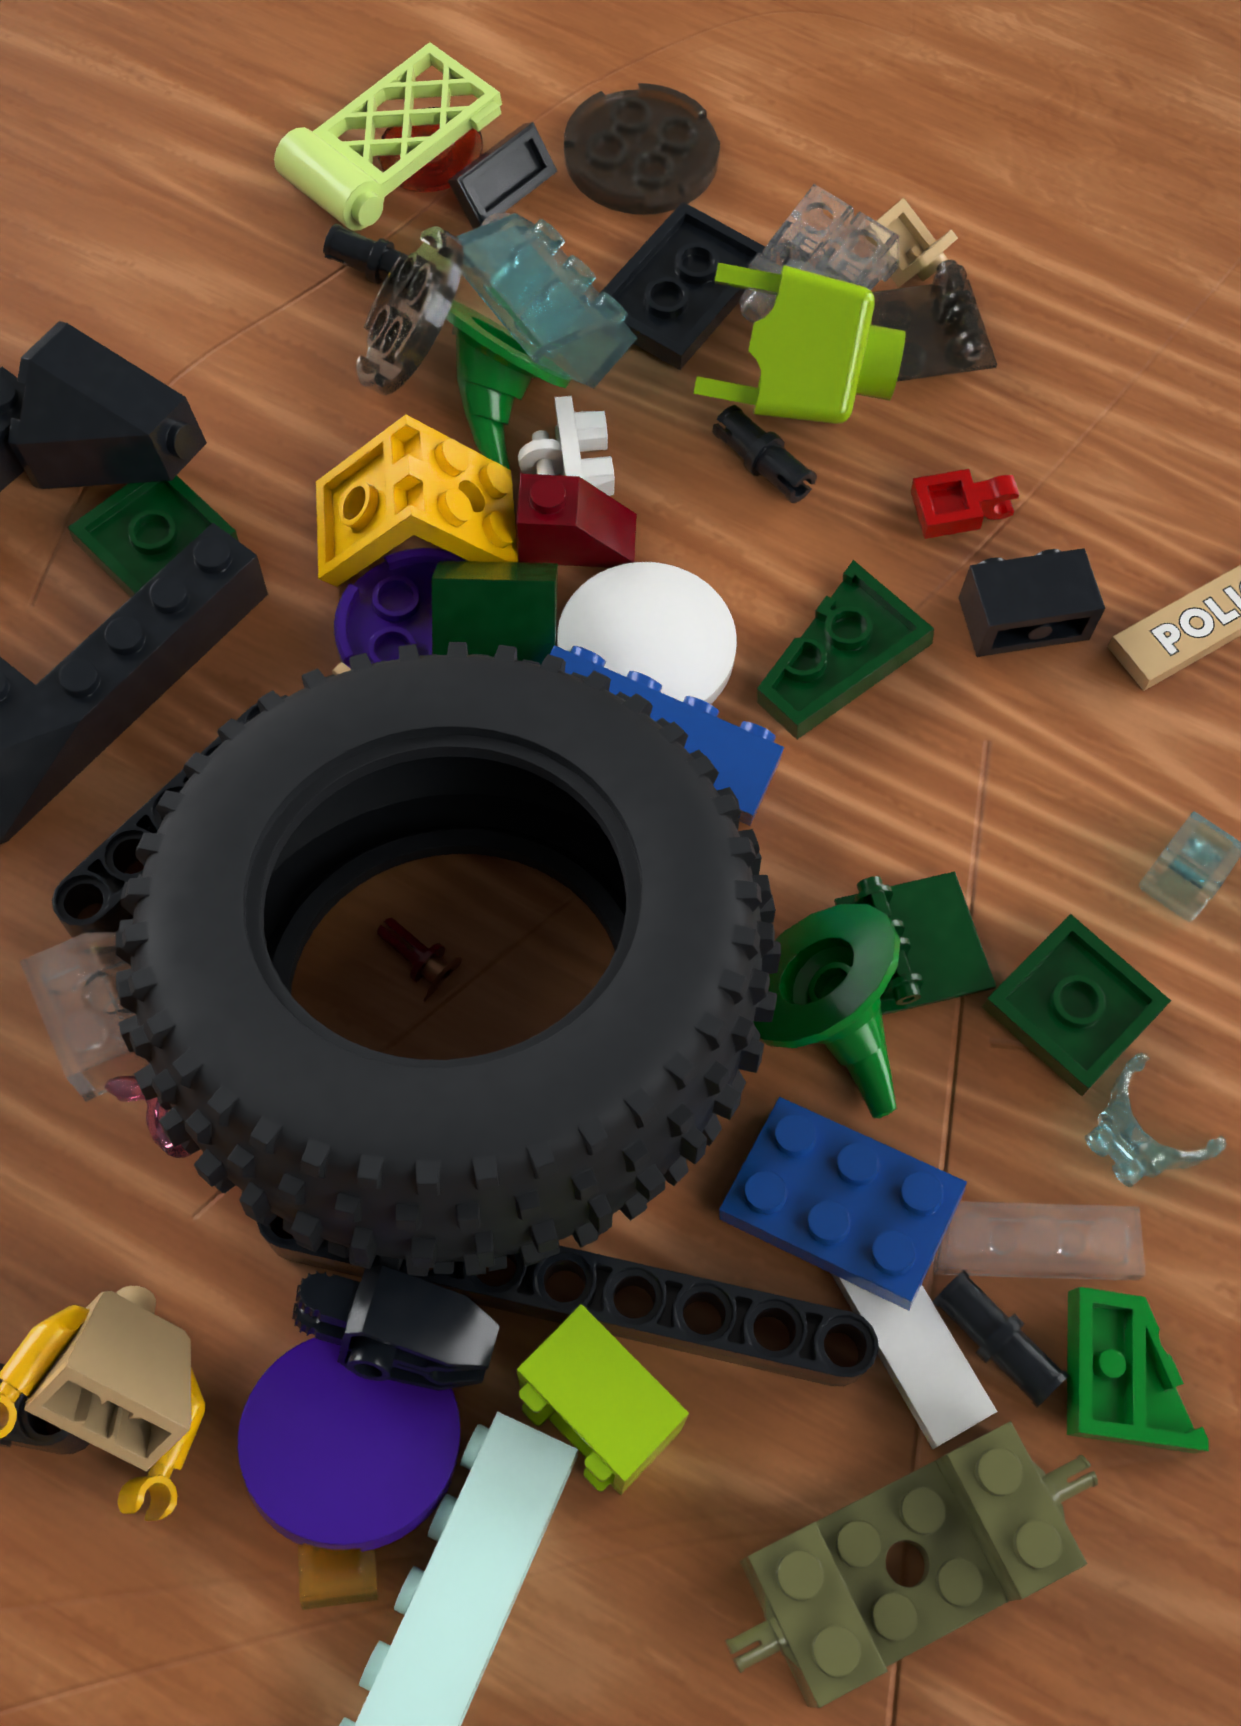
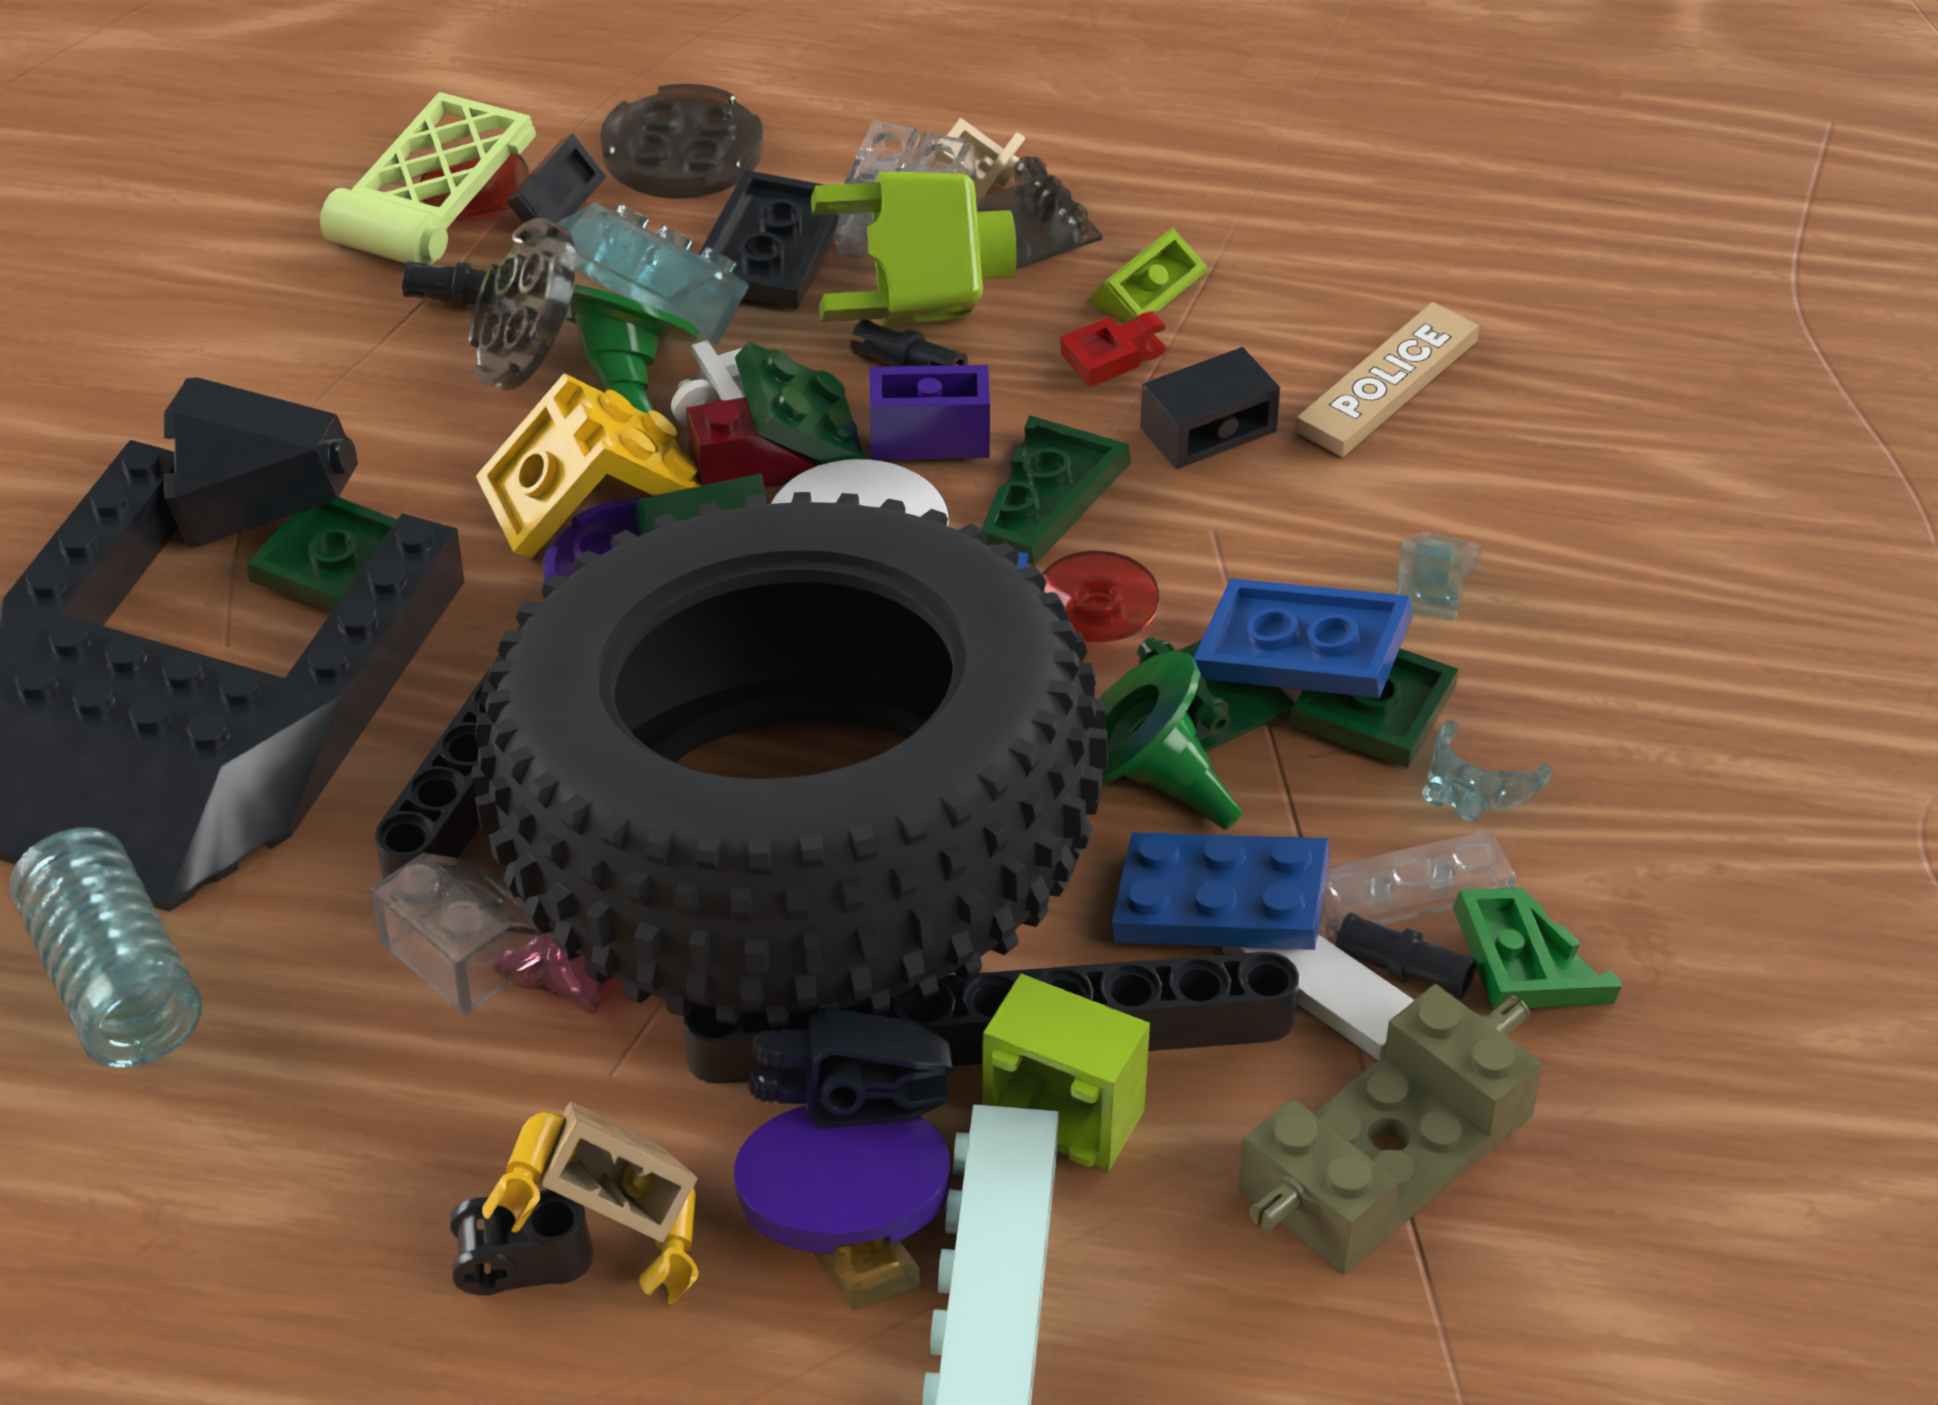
camera: 15 degrees left, 20 degrees down
none -> dark green plate [735,341,865,464]
none -> dark purple brick [869,365,990,460]
none -> clear red dish [1042,550,1160,642]
none -> lime slope [1088,227,1209,323]
none -> blue plate [1194,578,1413,698]

